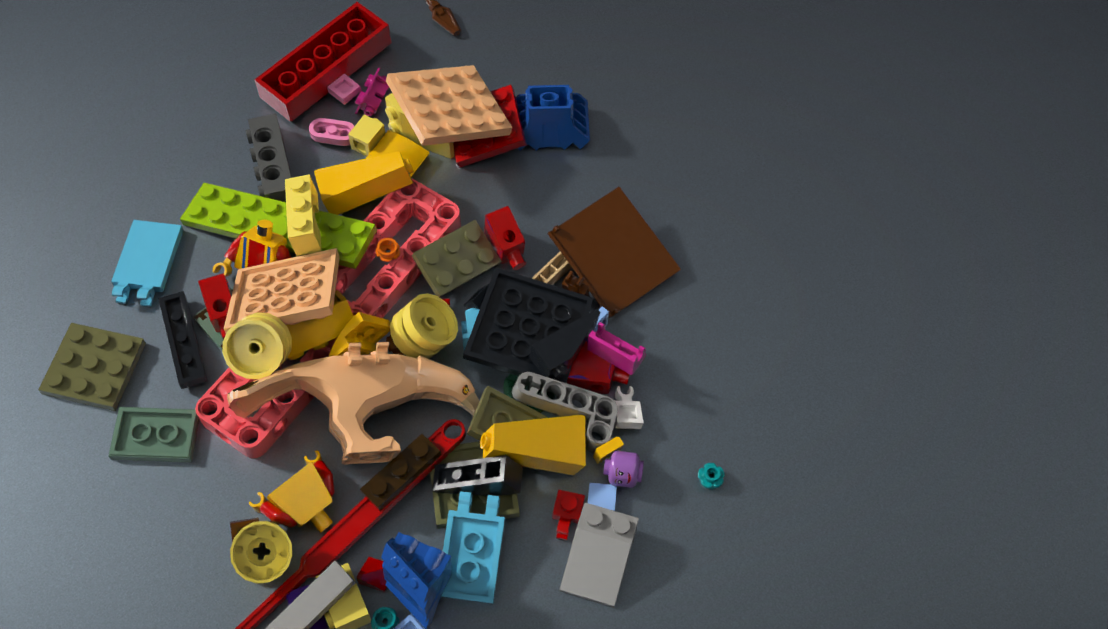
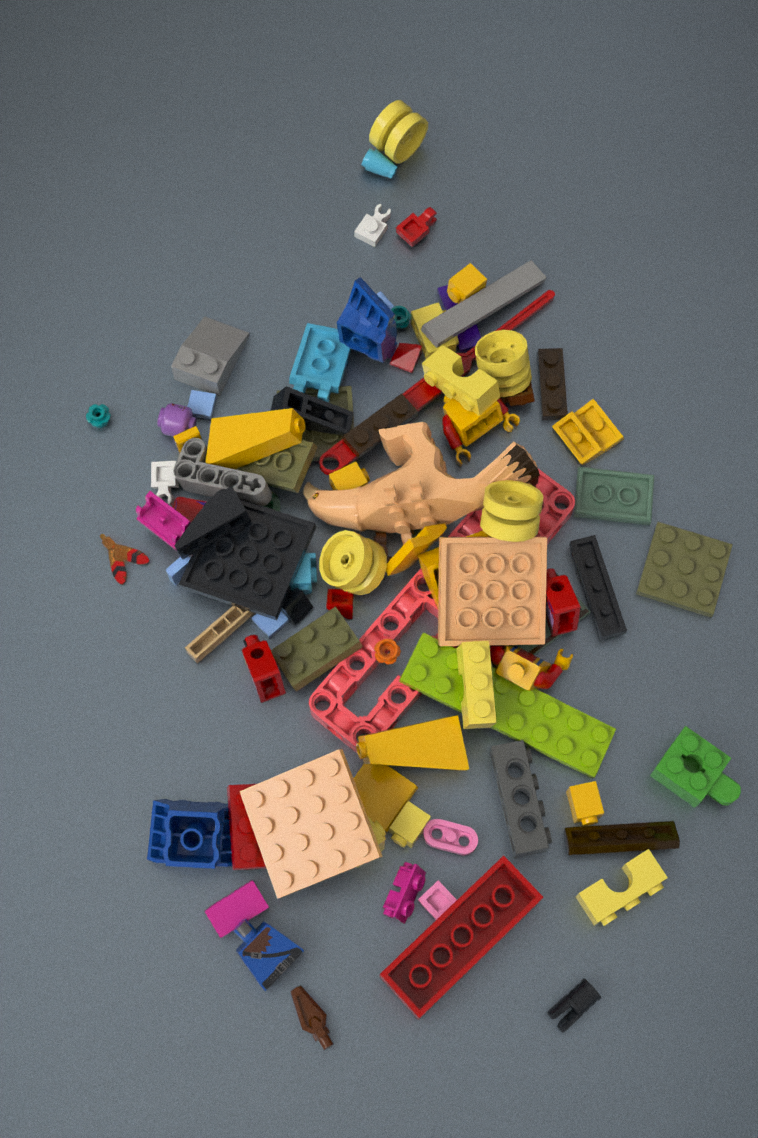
camera: 175 degrees left, 10 degrees up
medium azure tile [111,220,184,307] -> none
reddish brown container [547,187,681,318] -> none
red plate [552,489,585,541] -> none
reddish brown plate [562,271,590,297] -> none
none -> piece [100,534,149,585]
none -> dark pink hinge [204,880,269,938]
none -> torso [233,918,304,991]
none -> yellow brick [329,462,370,490]
none -> light yellow arch [422,345,500,416]
none -> dark brown plate [537,348,568,420]
none -> black hinge [547,978,601,1033]
none -> yellow slope [552,399,624,466]
none -> dark brown plate [564,821,680,855]
none -> yellow brick [566,781,604,826]
none -> light yellow arch [576,849,668,926]
none -> bright green brick [650,726,741,808]

